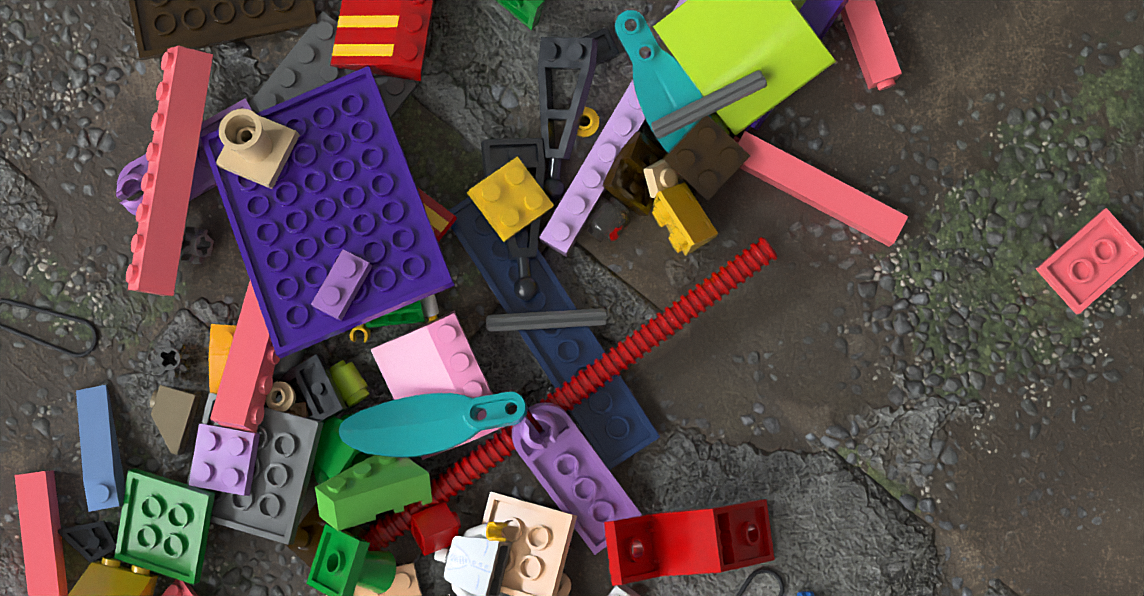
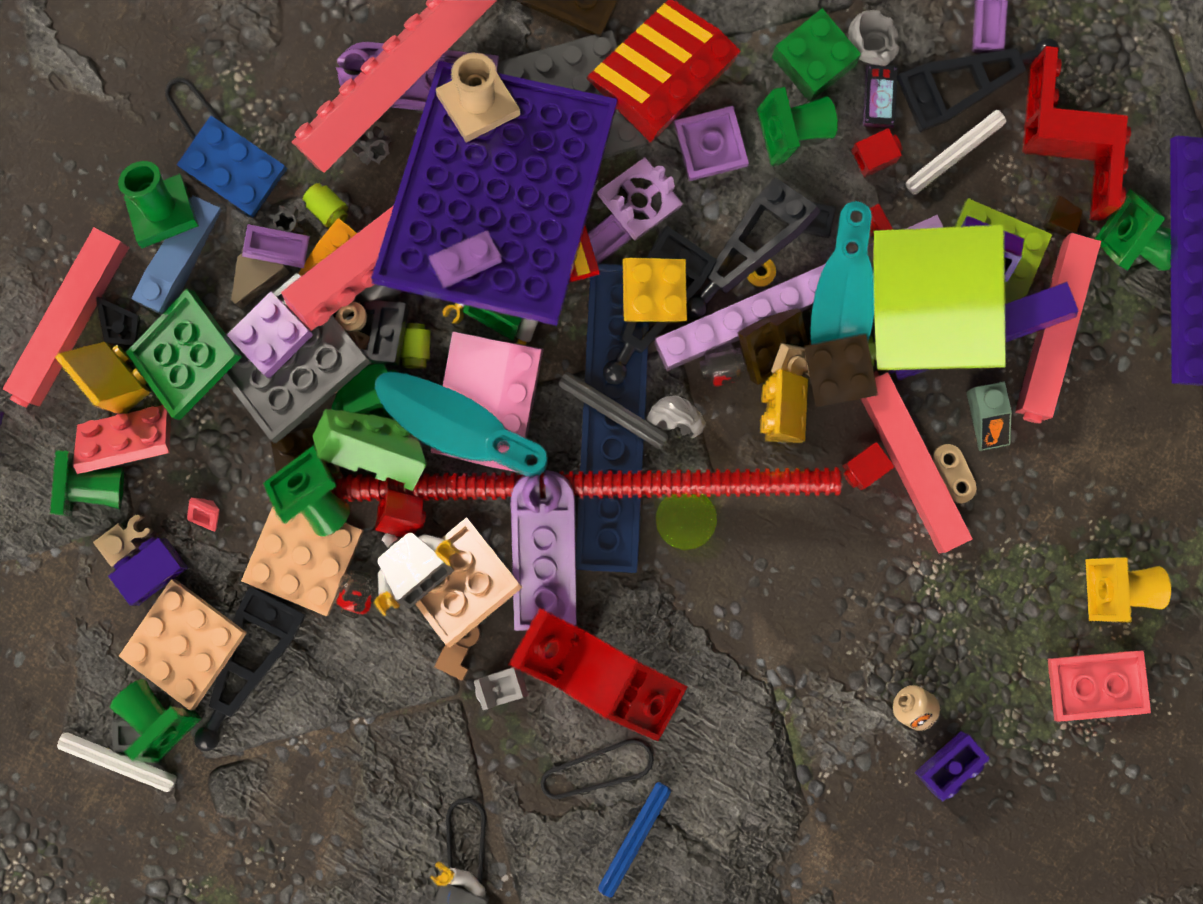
camera: 30 degrees right, 0 degrees up
dark grey axle [651,70,767,139] -> none
none -> green plant [118,161,199,249]
none -> blue plate [177,116,287,218]
none -> medium lavender tile [242,224,310,268]
none -> lime brick [303,183,348,228]
none -> medium lavender tile [588,213,632,264]
none -> lavender piece [597,157,683,241]
none -> light grey hair [647,396,706,438]
none -> clear neon green tile [655,494,717,550]
none -> medium lavender plate [674,106,749,181]
none -> red brick [842,442,895,490]
none -> red plate [869,203,893,237]
none -> tan head [893,685,940,731]
none -> dark purple brick [914,731,990,801]
none -> tan plate [931,444,977,504]
none -> sand green slope [966,381,1012,451]
none -> yellow plant [1085,557,1171,622]

